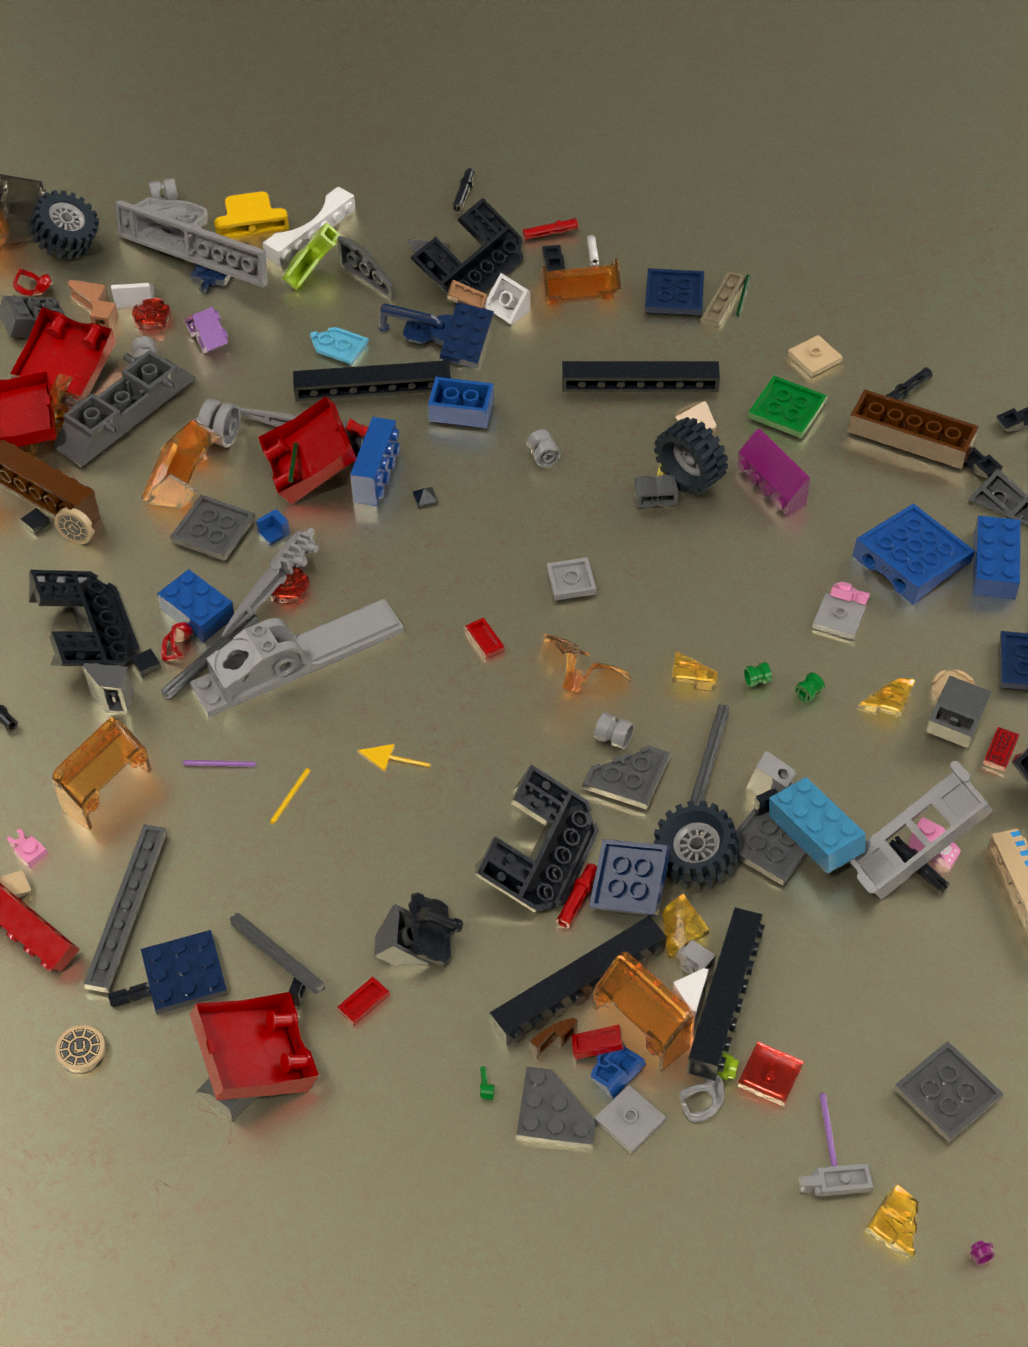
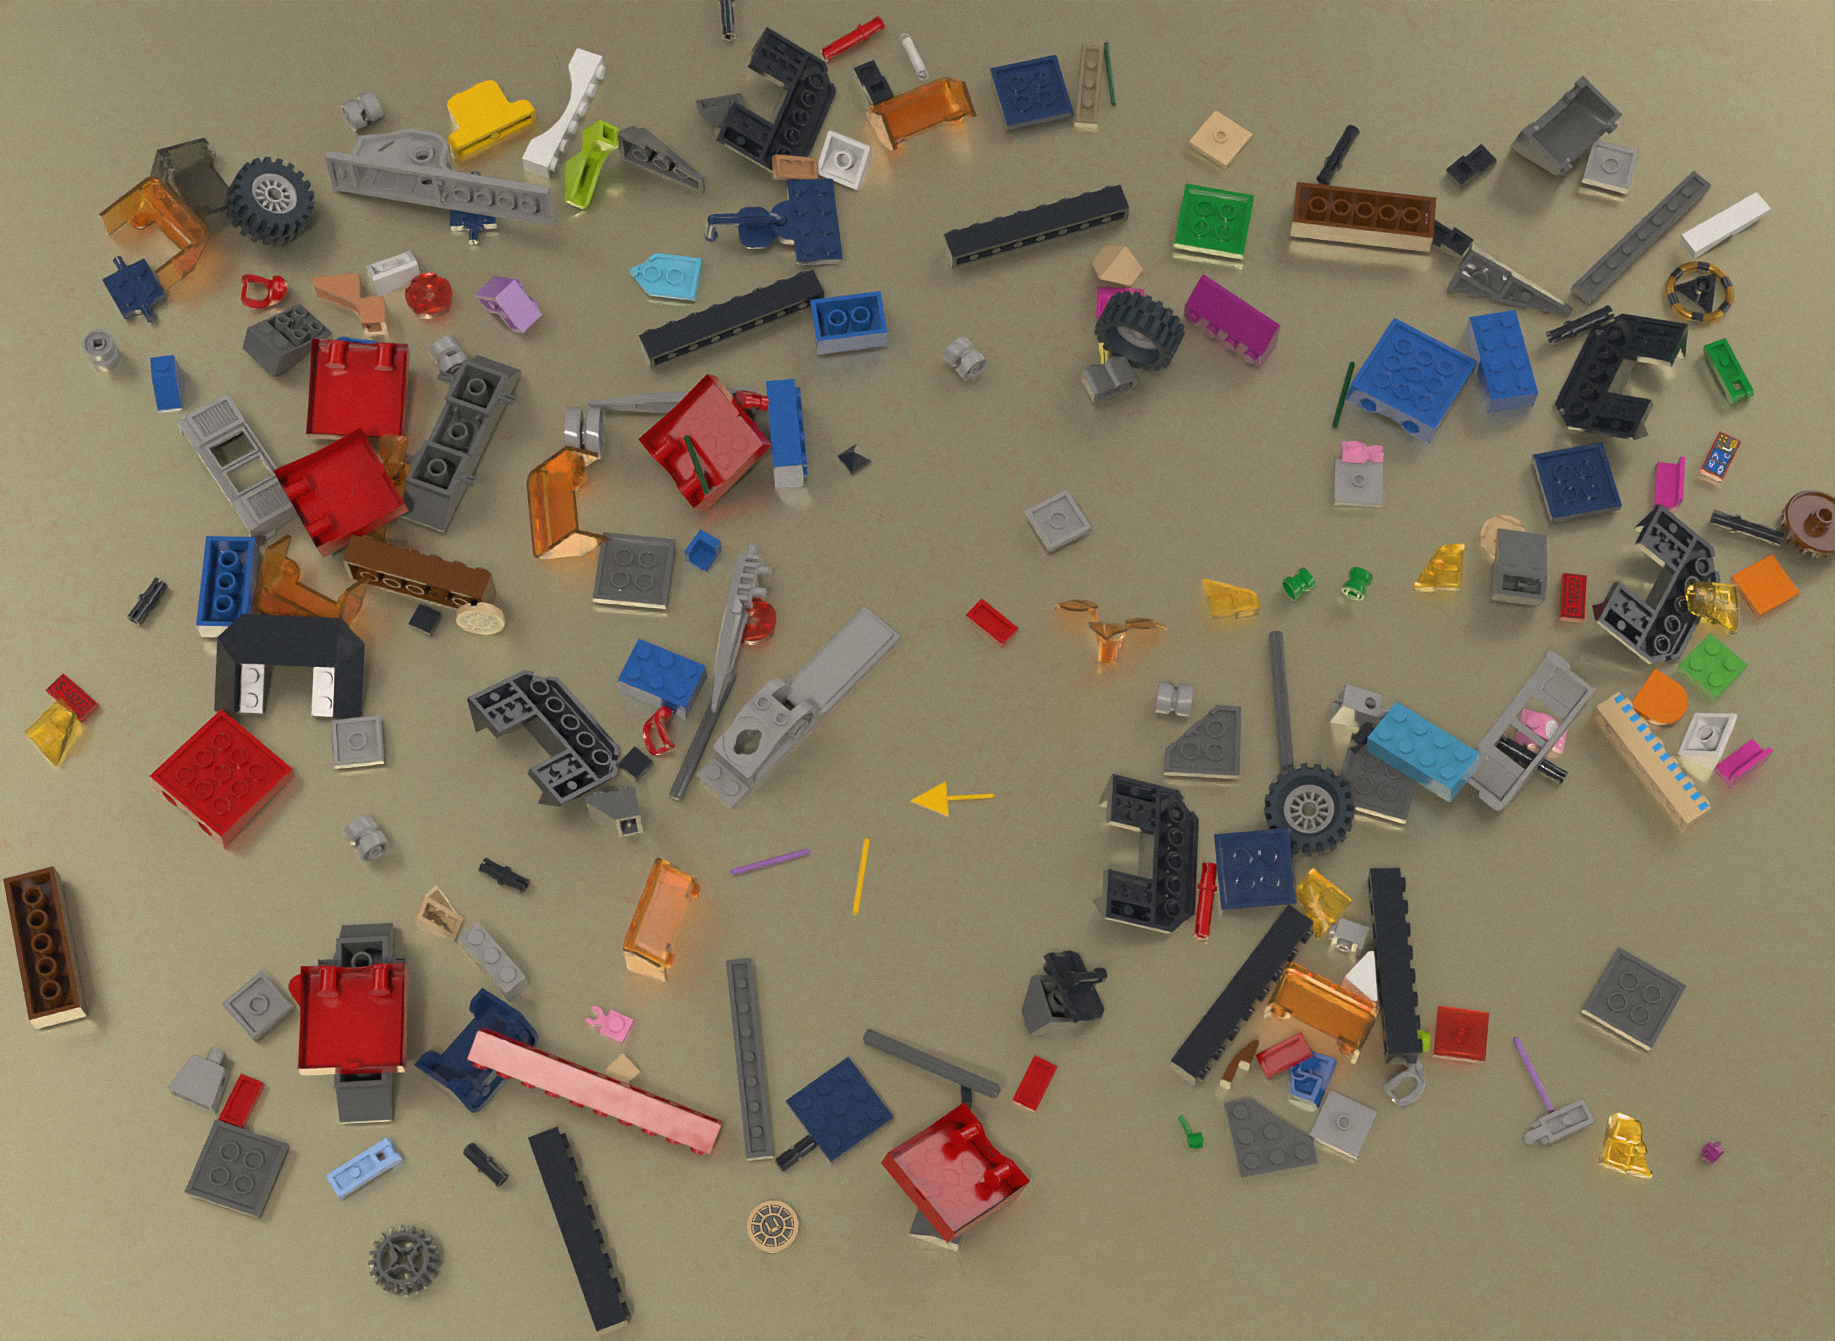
camera: 20 degrees left, 15 degrees up
none -> dark green axle [1332,361,1355,429]

